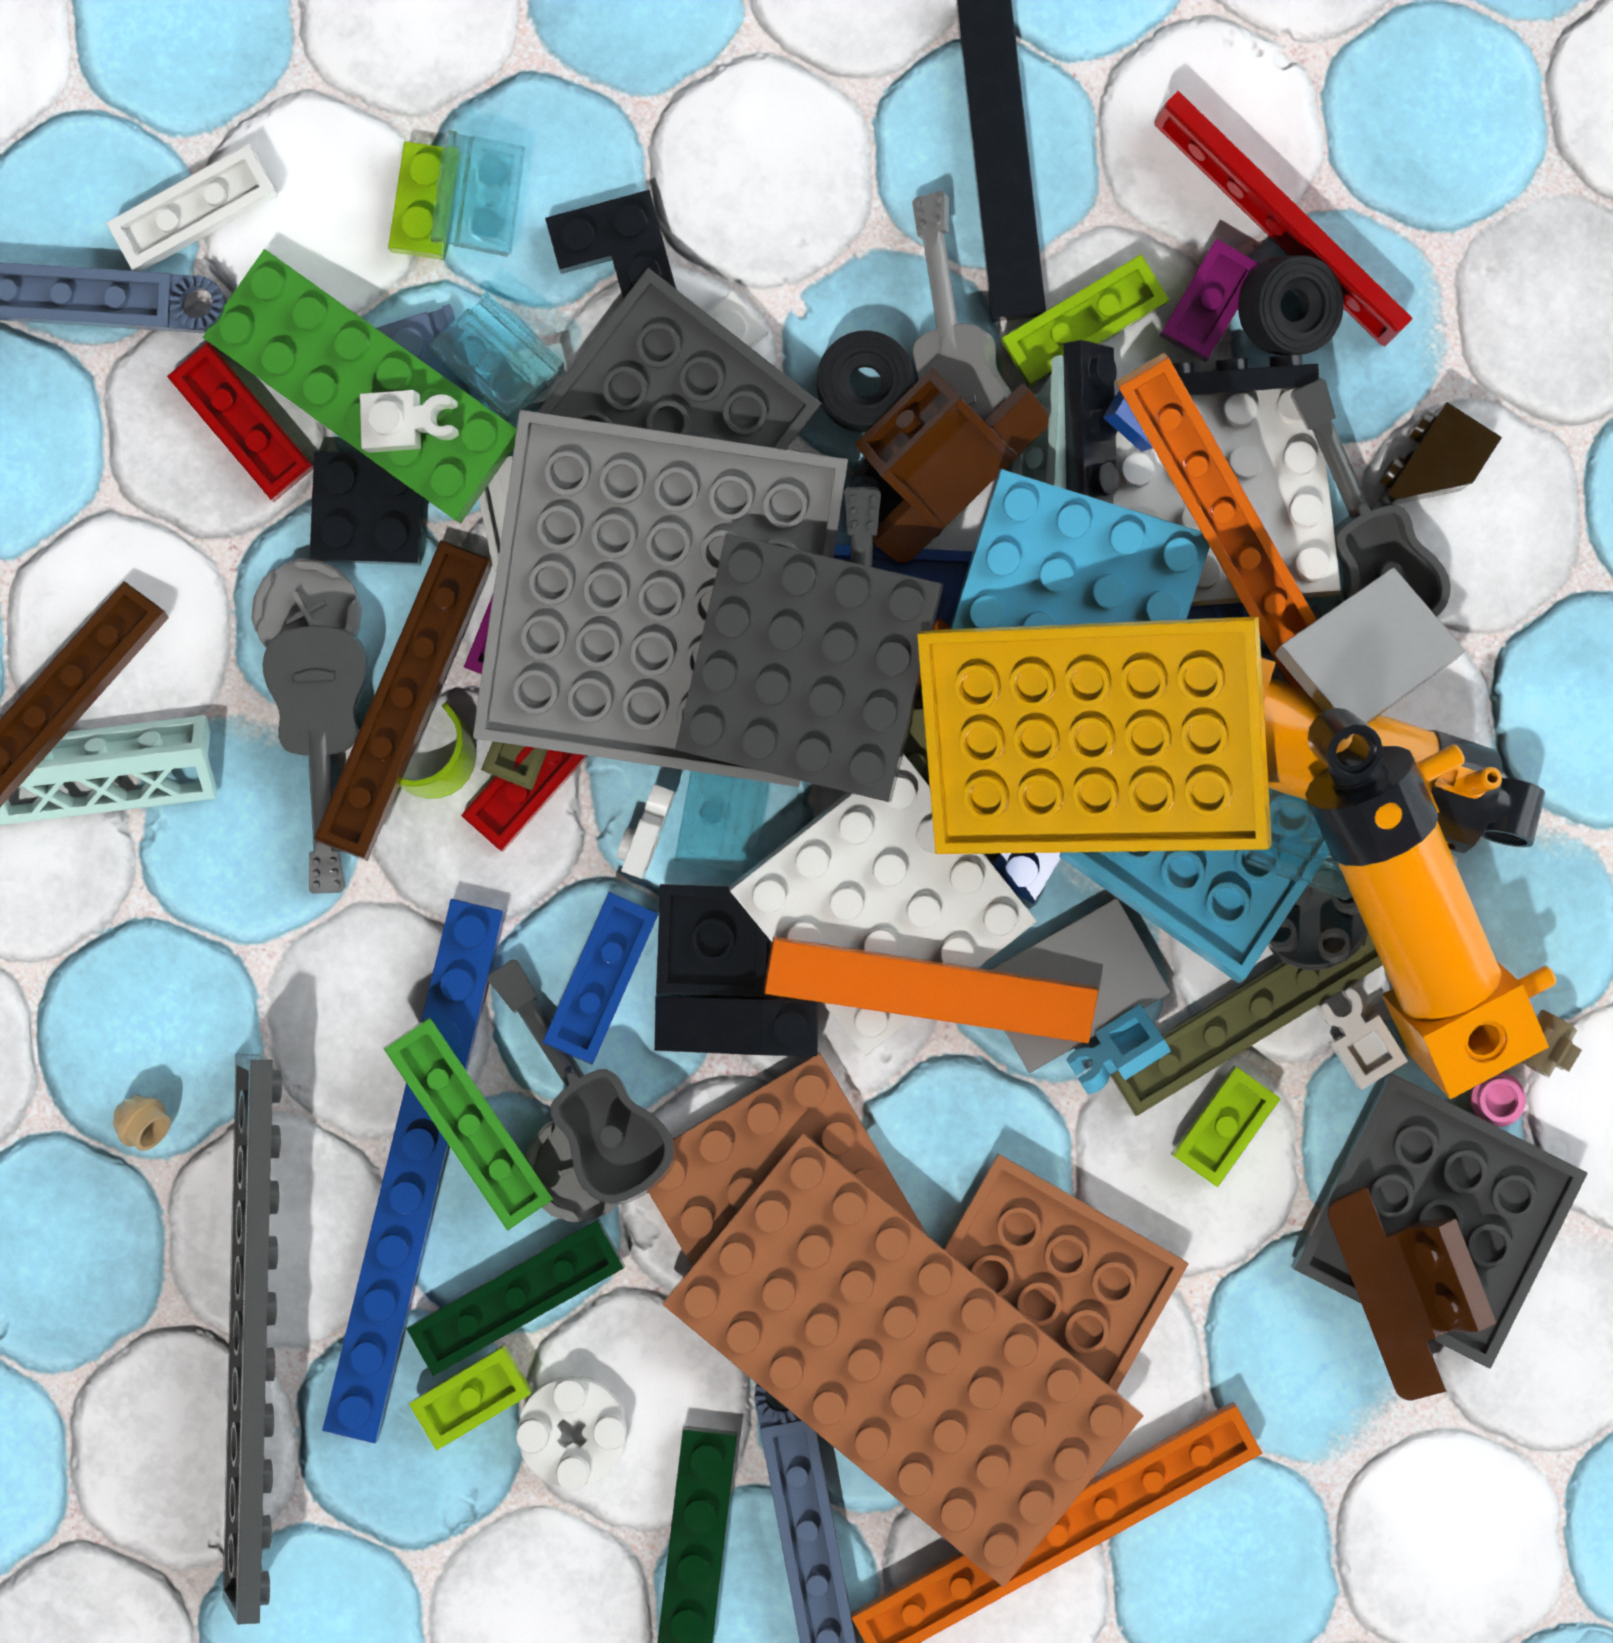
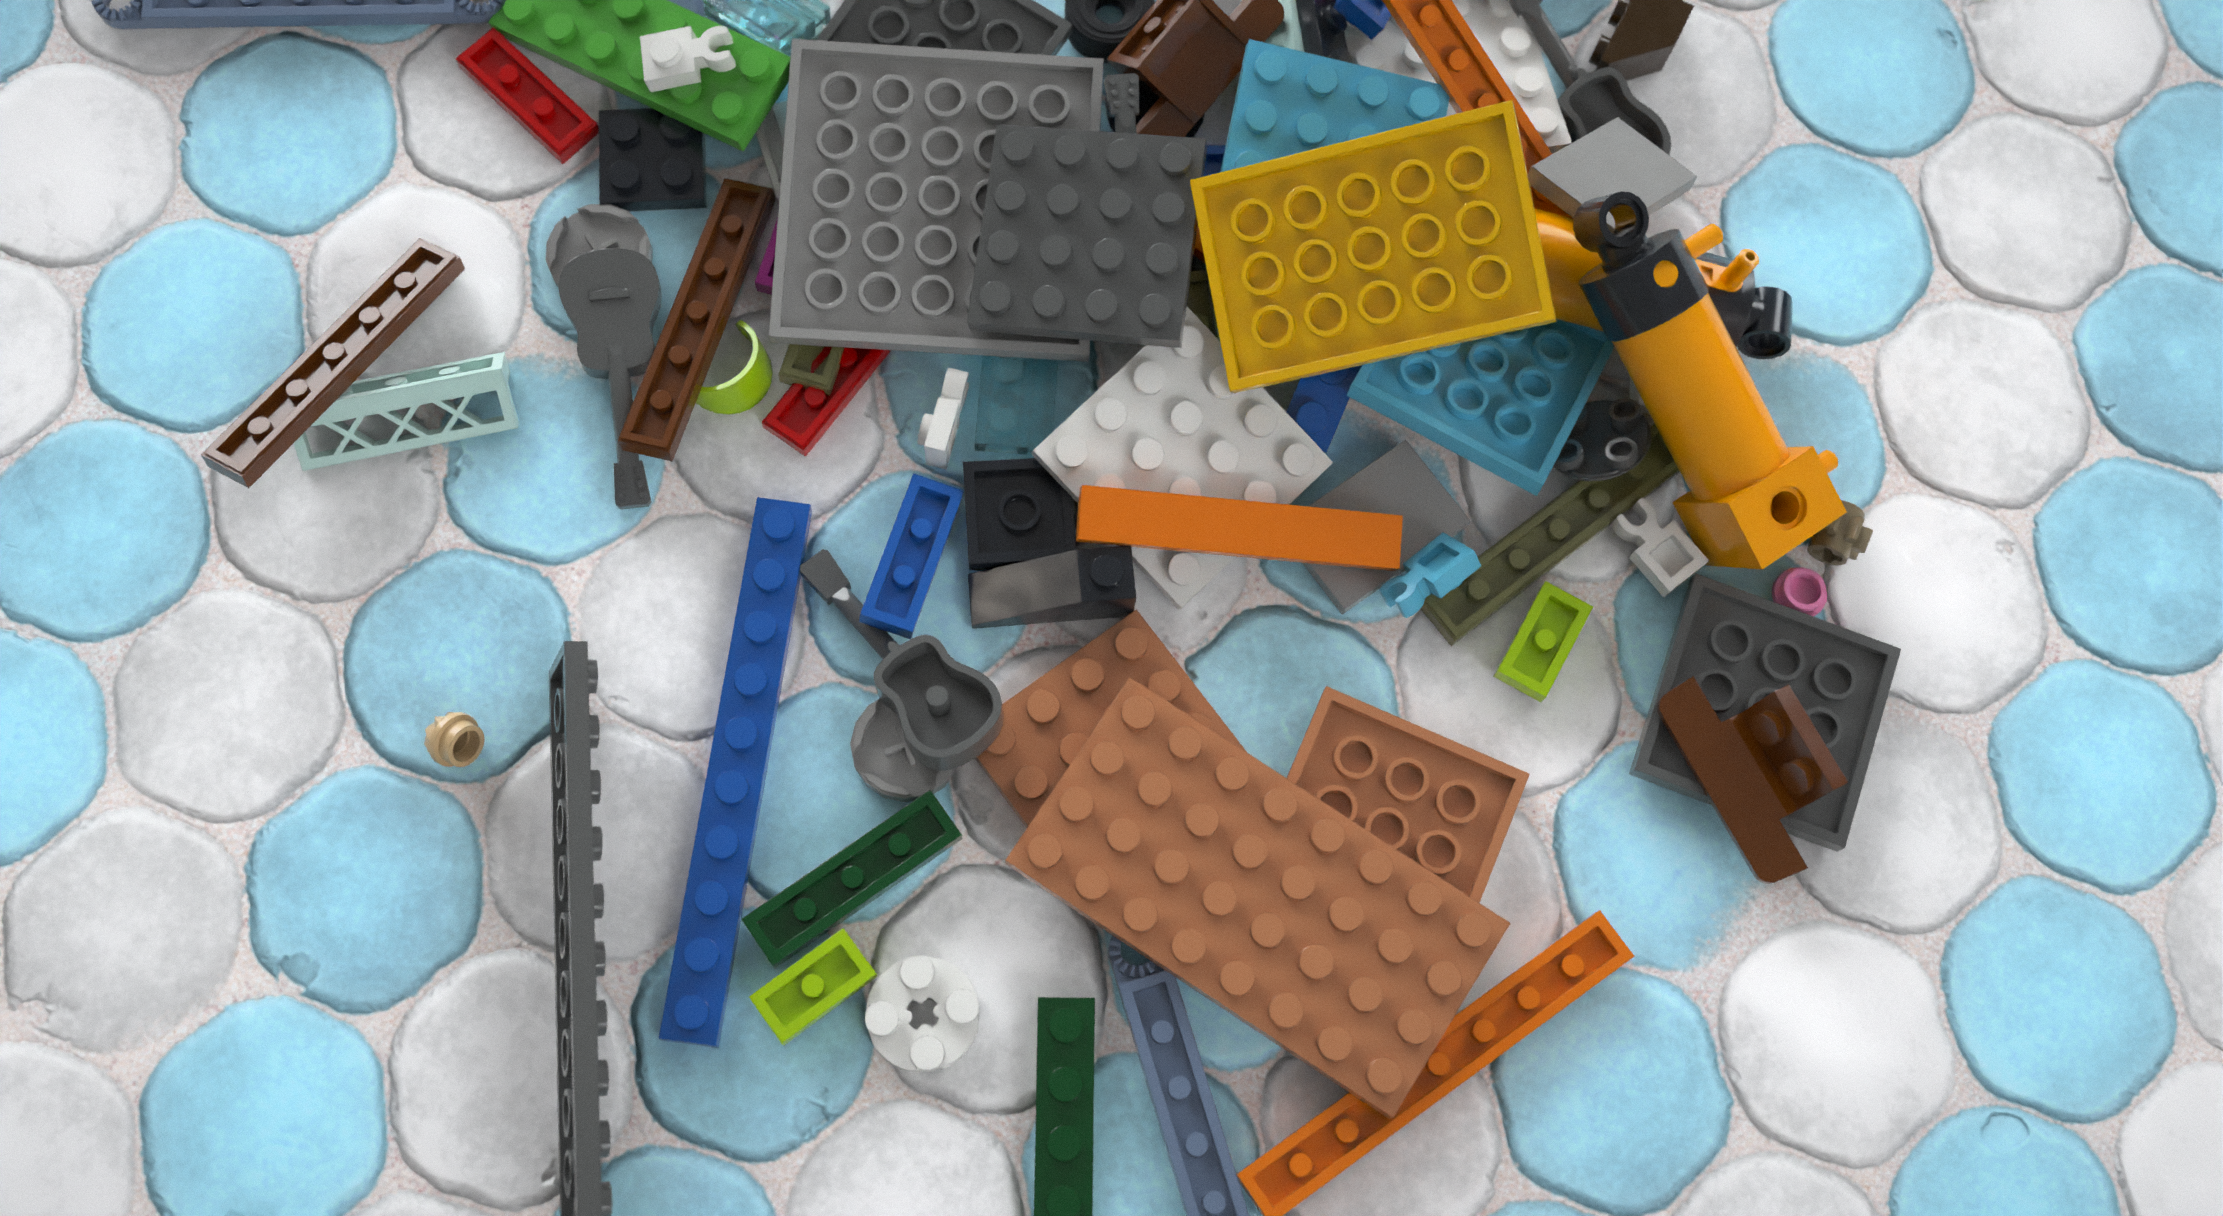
camera: 15 degrees left, 15 degrees down
bright green plate [383,1017,553,1231] -> none
clear light blue plate [1244,789,1353,900] -> none

